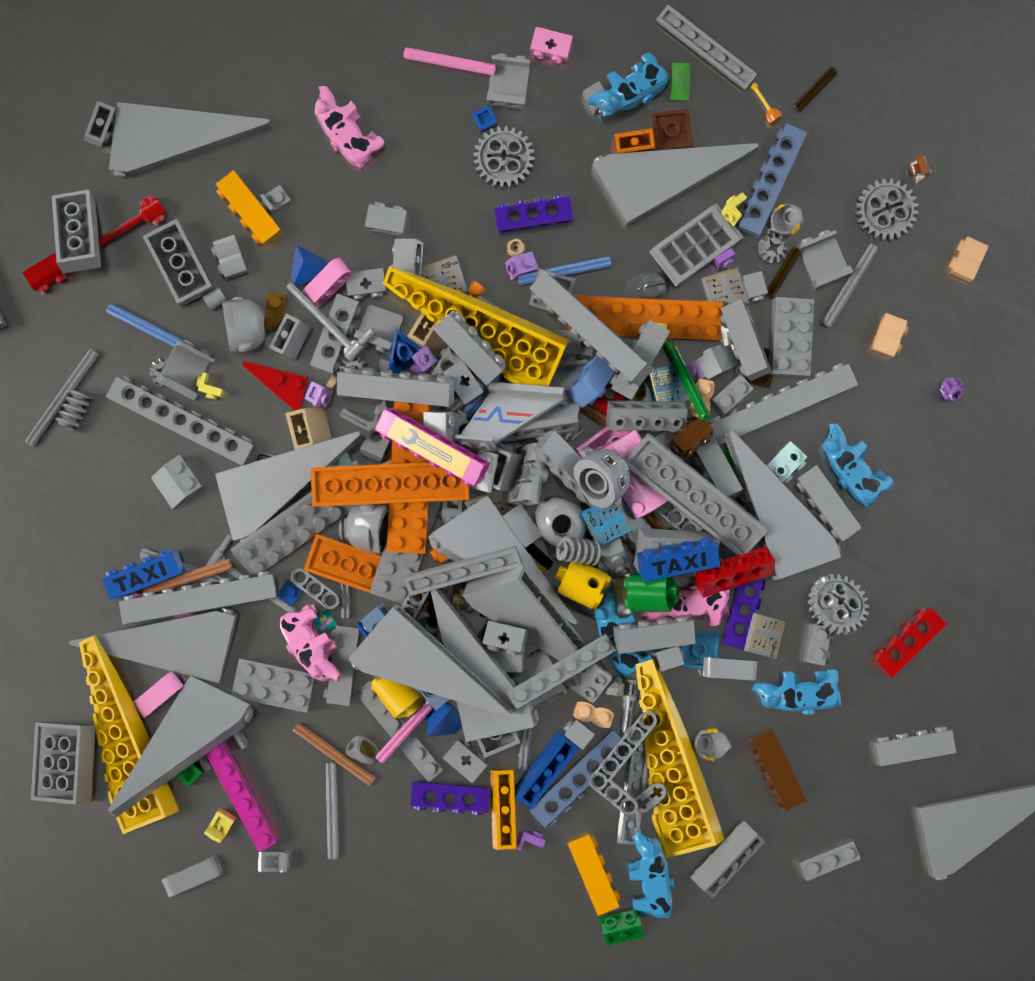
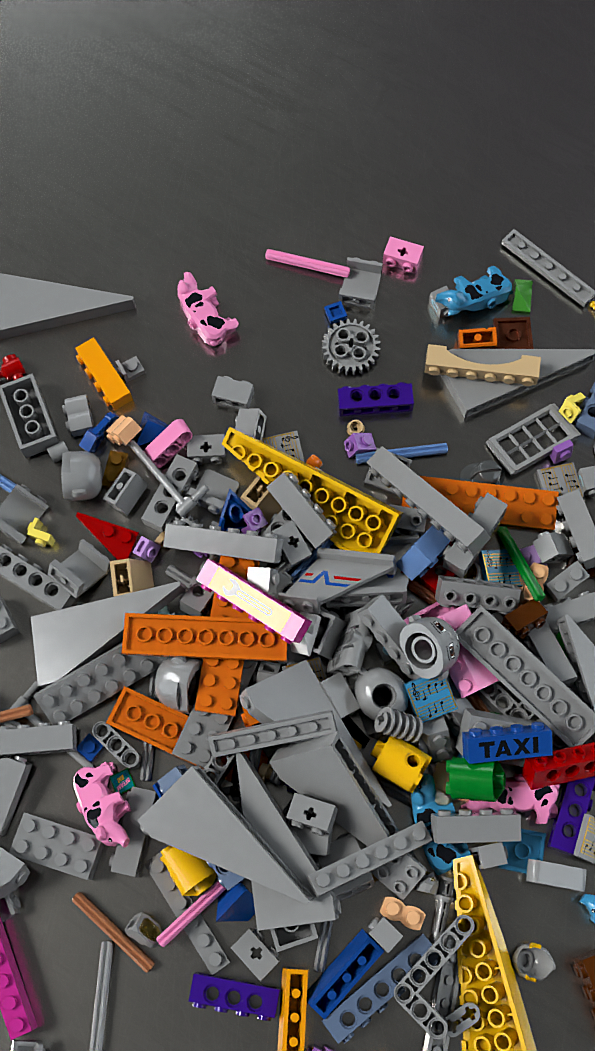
camera: 10 degrees right, 15 degrees down
none -> light grey panel [48,539,110,598]
none -> blue piece [79,412,119,453]
none -> light nougat brick [105,415,142,446]
none -> tan arch [424,344,541,386]

